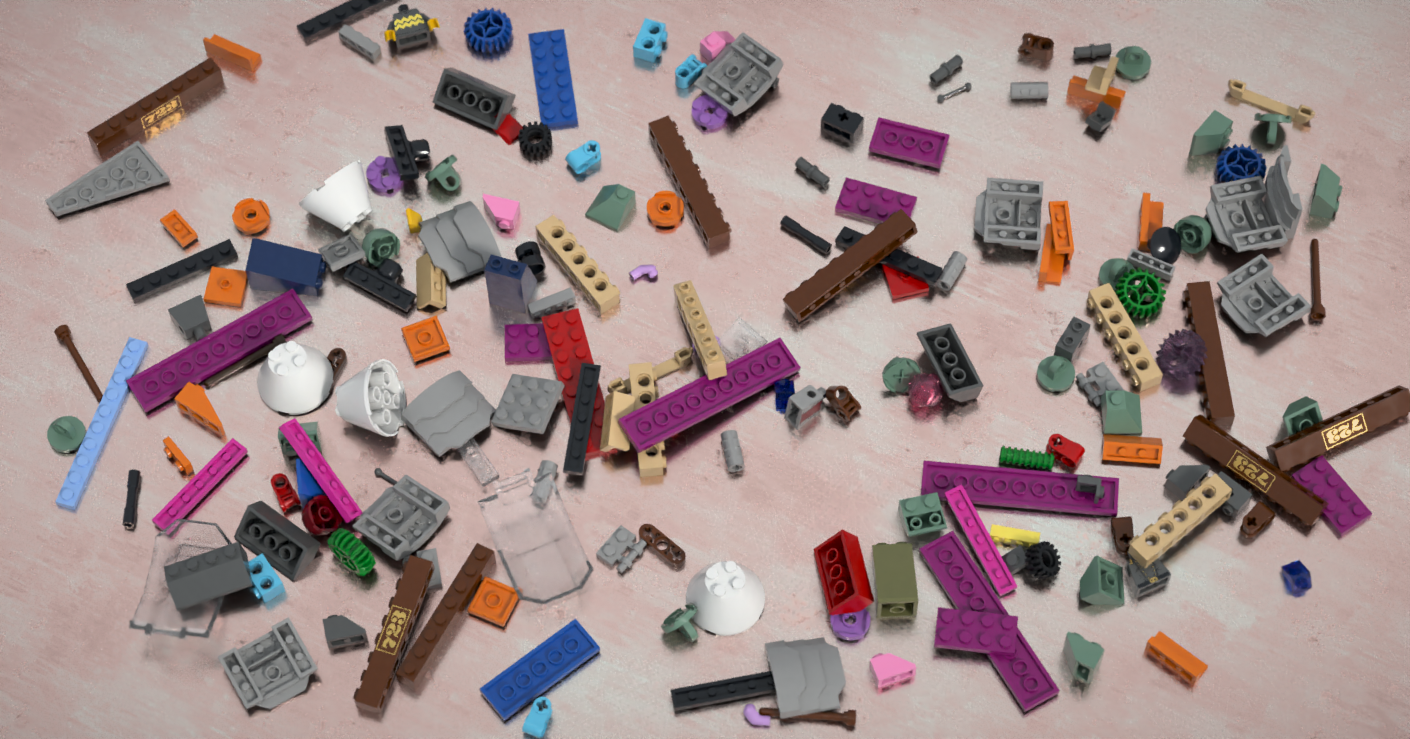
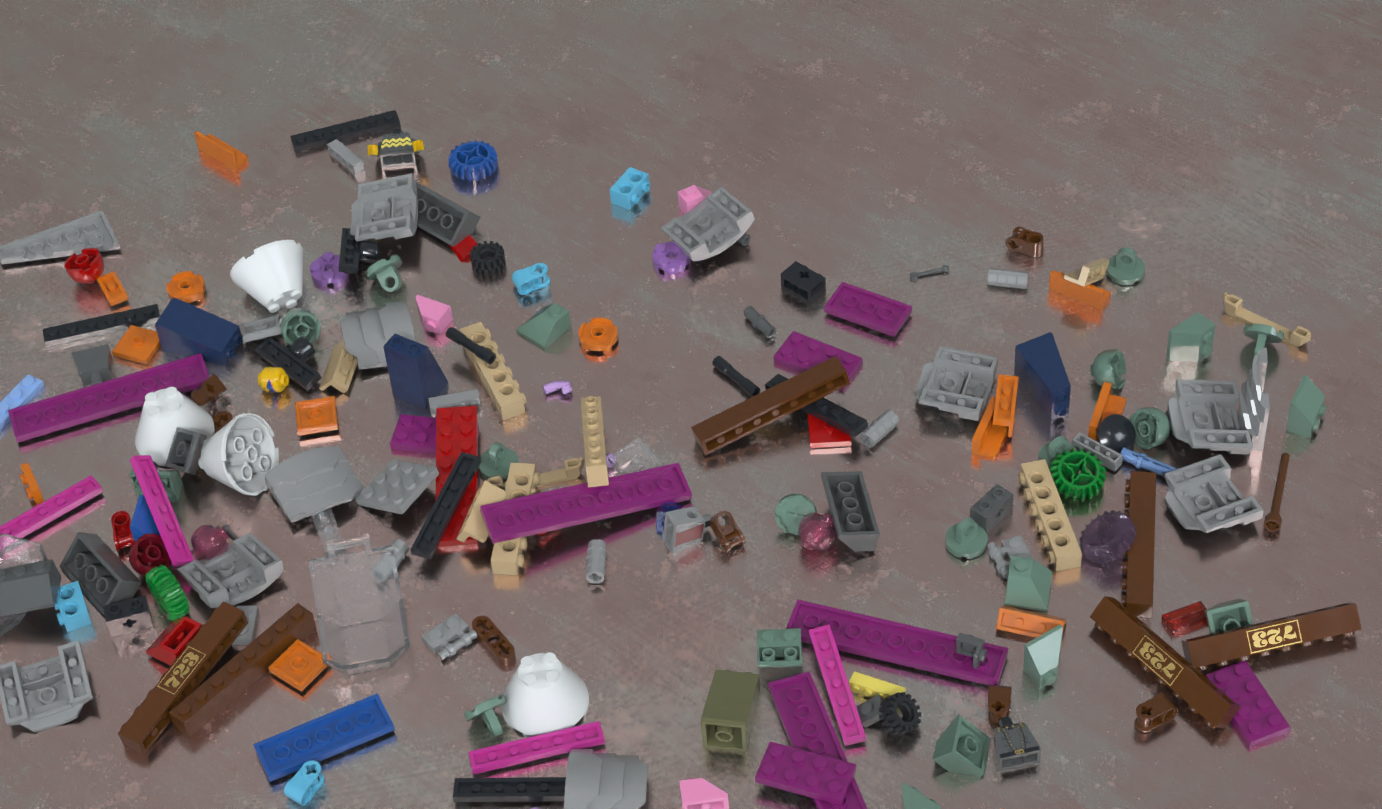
camera: 15 degrees right, 15 degrees down
reddish brown brick [87,57,224,156] -> none
orange slope [174,382,225,436] -> none
dark brown piece [204,333,287,387] -> none
dark grey slope [323,615,368,648] -> none
yellow slope [406,208,422,234] -> none
black wheel [515,241,546,276] -> none
blue plate [528,29,578,128] -> none
reddish brown brick [648,115,732,248] -> none
medium azure piece [675,54,708,89] -> none
red slope [814,529,874,615] -> none
medium lavender plate [830,608,870,640] -> none
dark grey pin [929,55,963,84] -> none
green piece [999,445,1054,470] -> none
red piece [1046,434,1085,468] -> none
dark grey pin [1073,43,1112,59] -> none
dark grey bracket [1085,101,1116,132] -> none
tan brick [1128,473,1232,569] -> none
dark grey slope [1165,465,1210,501] -> none
dark grey brick [1204,471,1252,519] -> none
blue gear [1216,143,1267,183] -> none
clear blue bracket [1281,560,1312,594] -> none
none -> red cylinder [64,248,104,284]
none -> black brick [103,595,154,638]
none -> red slope [146,616,202,666]
none -> dark grey slope [165,427,207,475]
none -> reddish brown piece [191,374,227,406]
none -> clear pink plant [191,524,229,561]
none -> yellow head [258,367,289,393]
none -> light grey slope [350,173,418,242]
none -> black piece [446,327,496,364]
none -> dark pink plate [468,721,605,775]
none -> sand green tile [479,442,519,479]
none -> dark blue slope [1014,332,1071,421]
none -> slope [1023,624,1063,689]
none -> sand green cylinder [1090,349,1126,390]
none -> medium blue pin [1120,447,1178,477]
none -> clear red tile [1162,601,1207,635]

